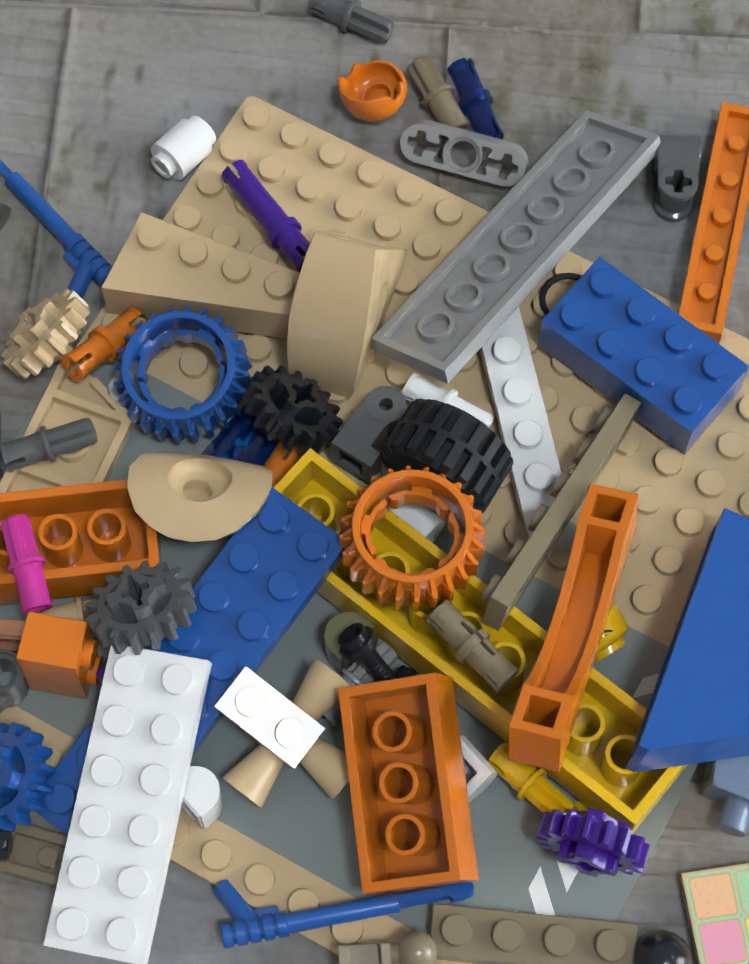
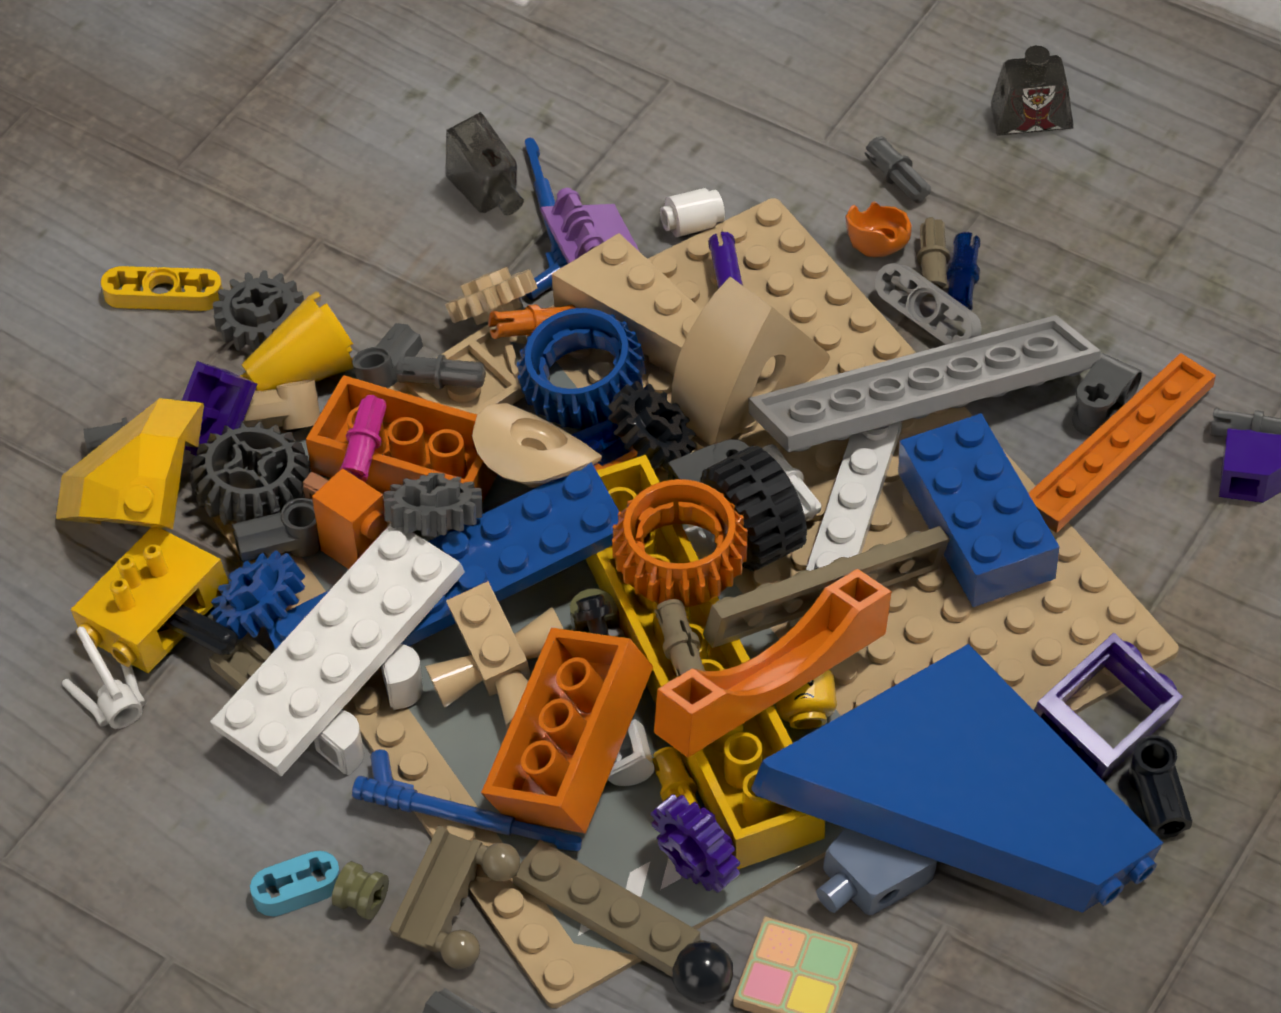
camera: 30 degrees right, 15 degrees down
none -> white brick [314,710,364,776]
none -> medium lavender hinge [540,188,640,264]

